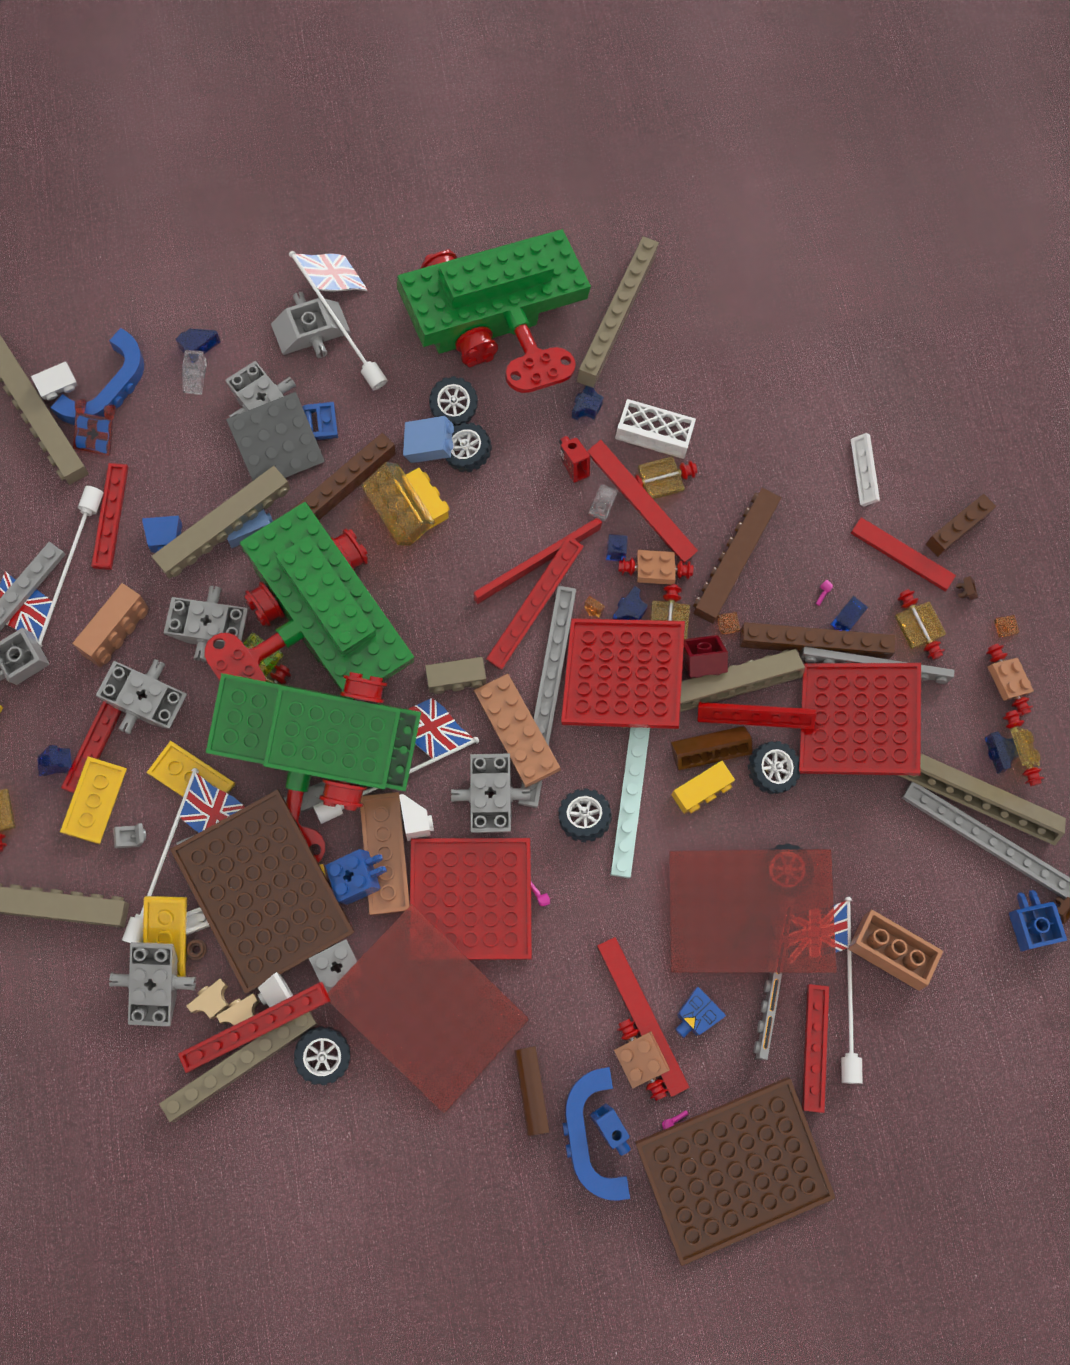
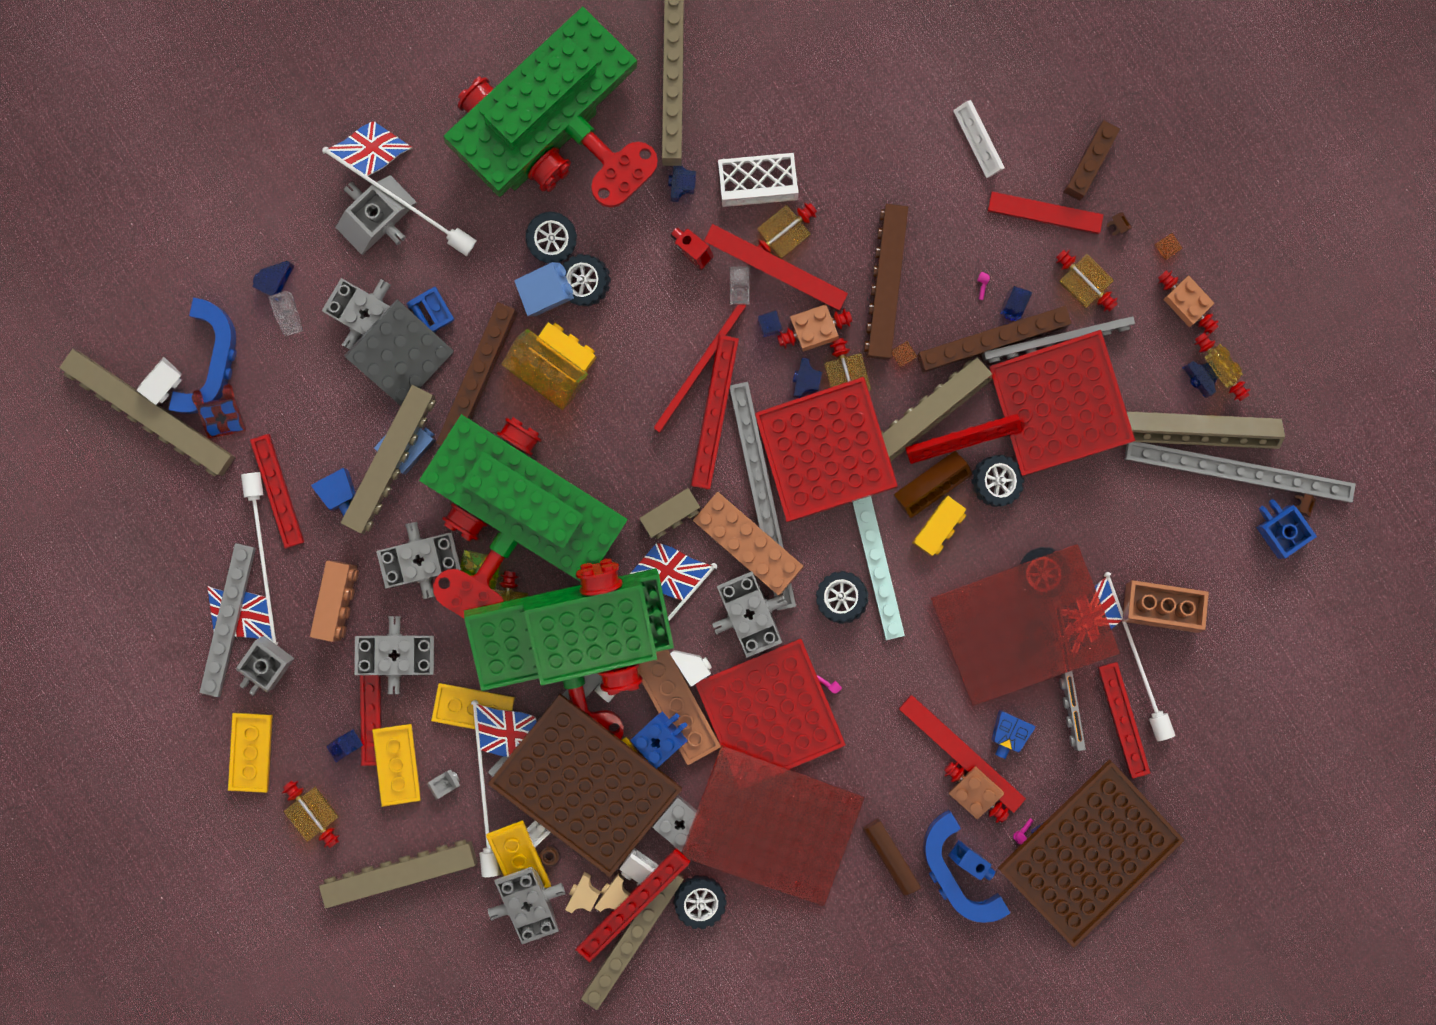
camera: 15 degrees left, 15 degrees up
clear orange plate [584,595,605,618] -> none
dark red brick [683,635,728,678] -> none

